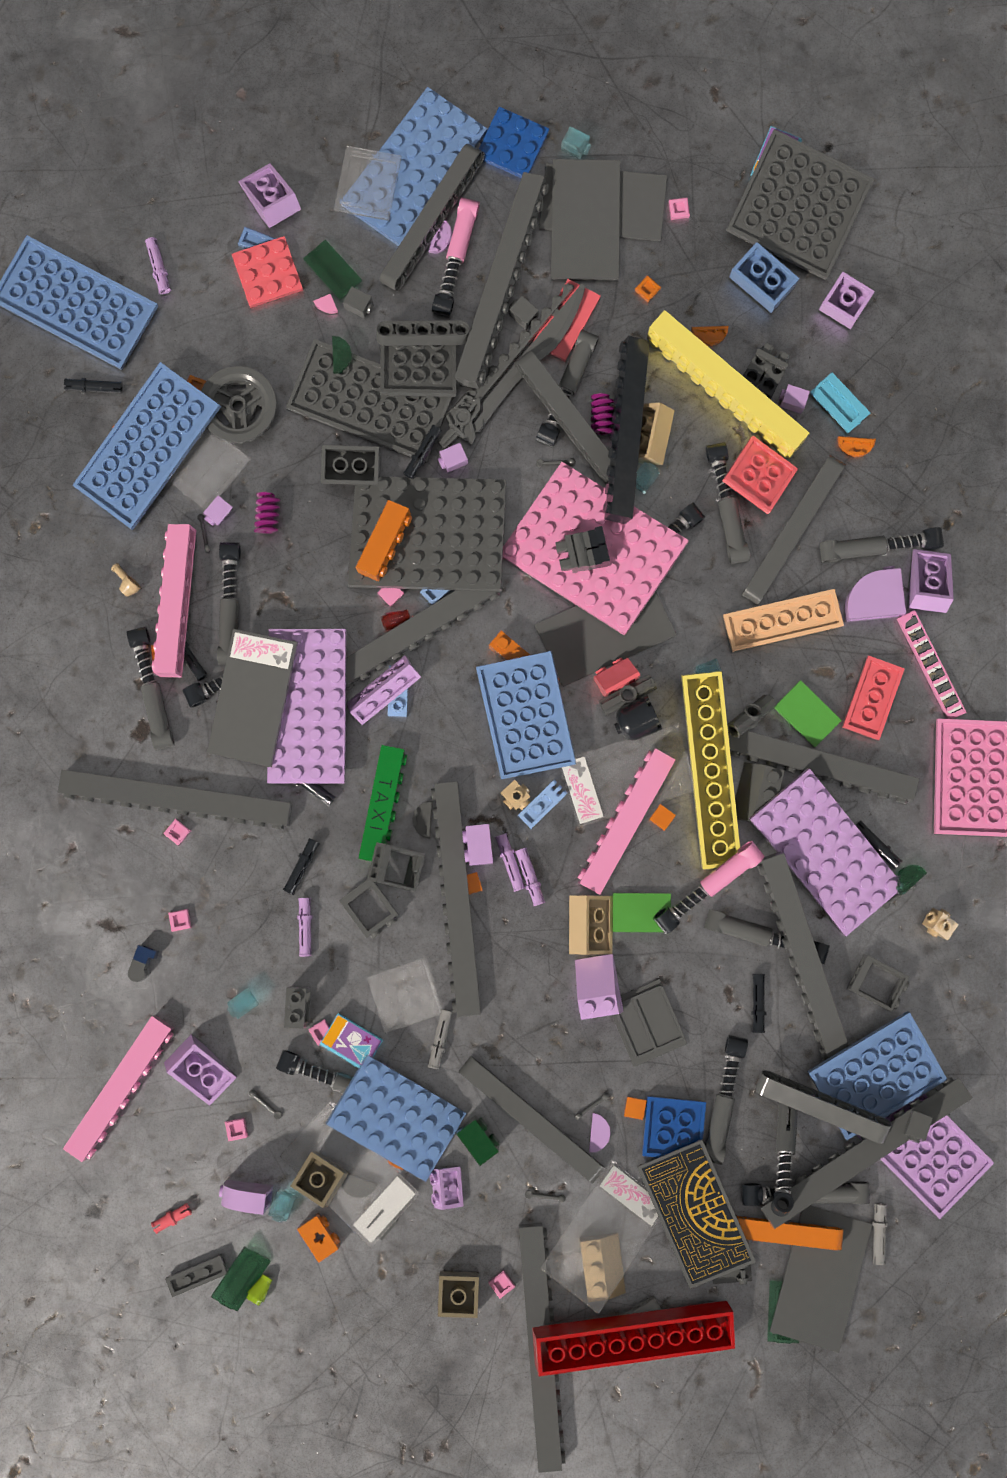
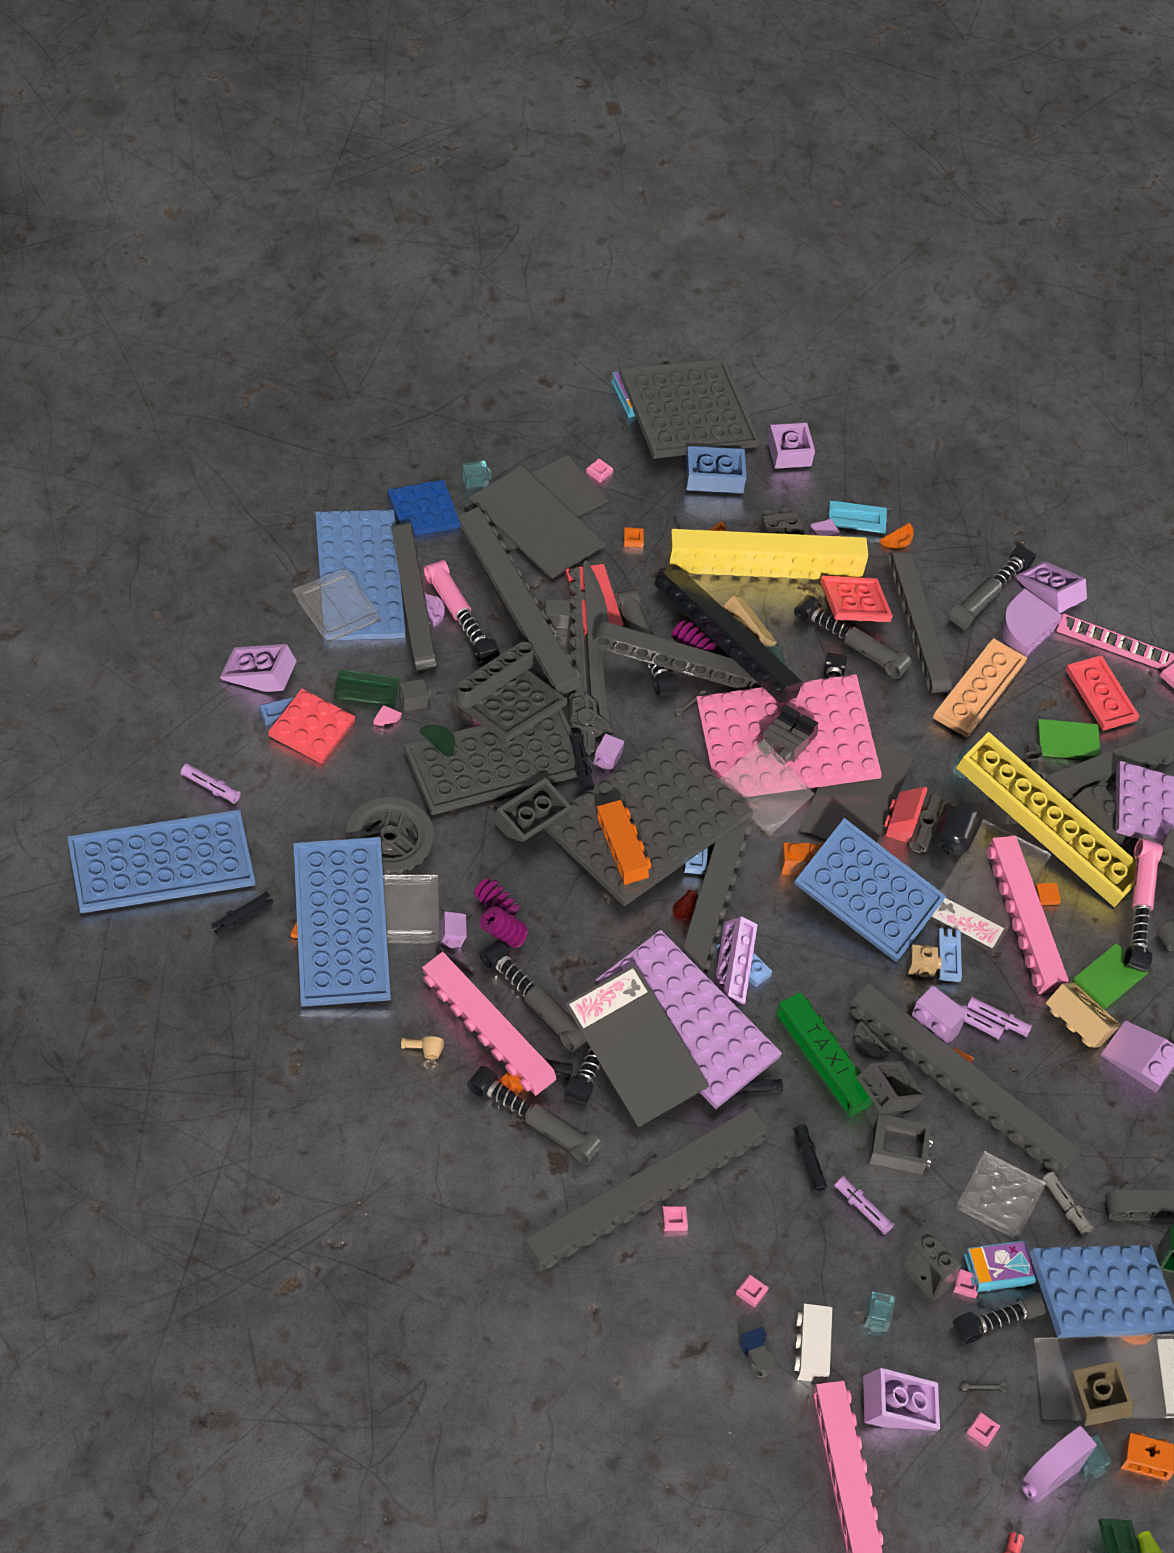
camera: 50 degrees left, 30 degrees down
bright pink tile [377,588,404,607] -> none
none -> magenta piece [480,906,528,948]
none -> clear piece [718,739,815,837]
none -> white brick [794,1304,832,1383]

